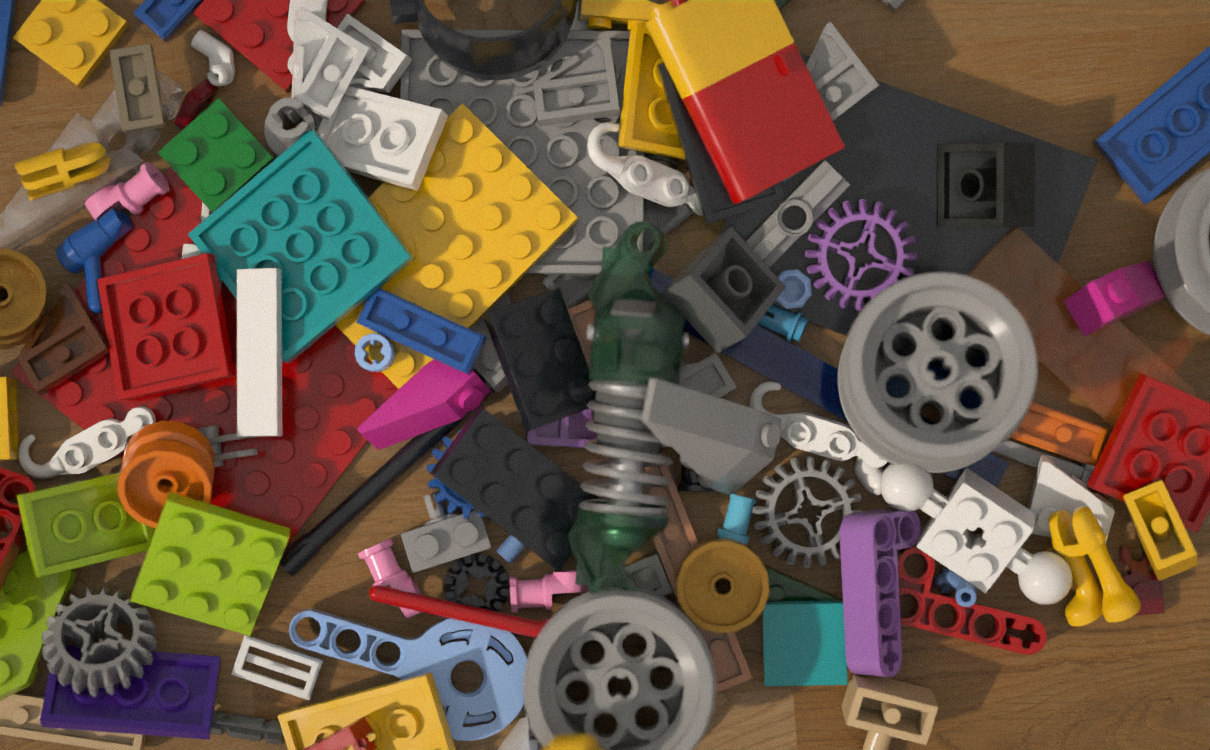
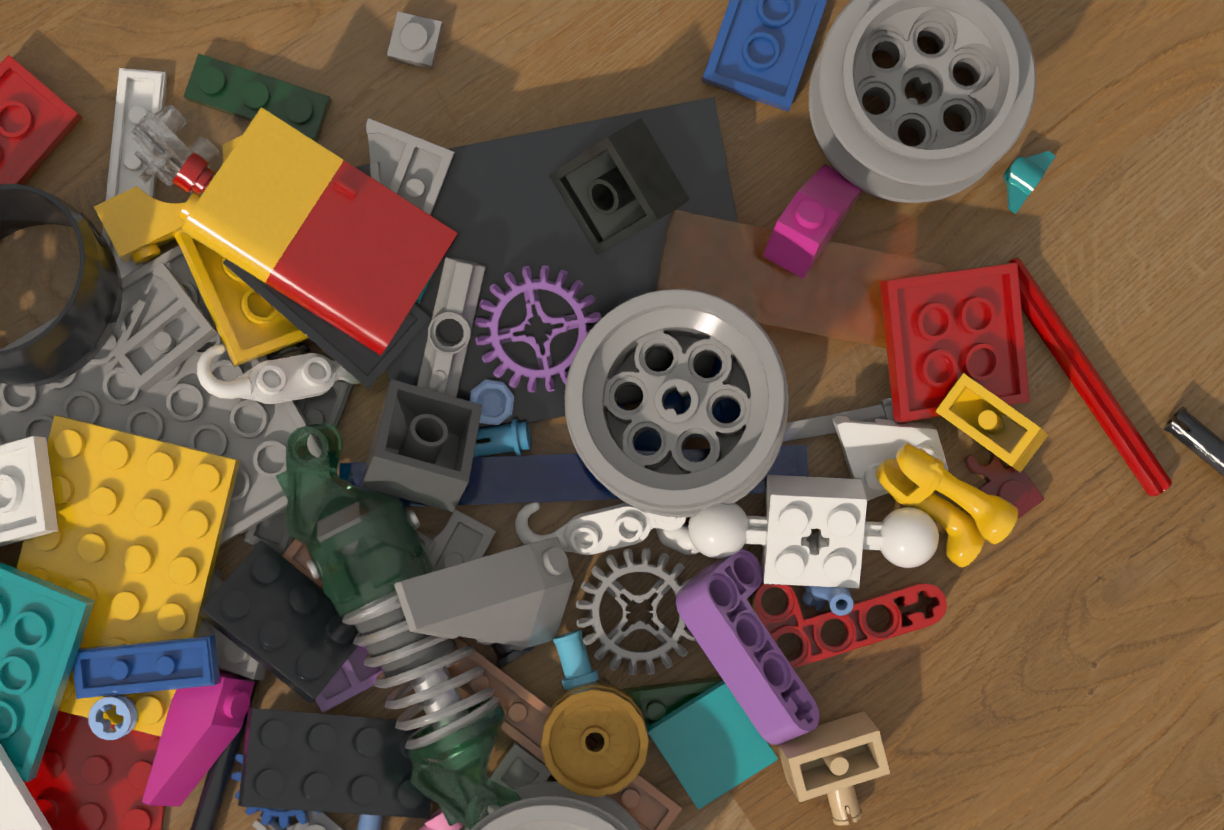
camera: 30 degrees left, 0 degrees up
orange tile [1009,402,1109,468] -> none

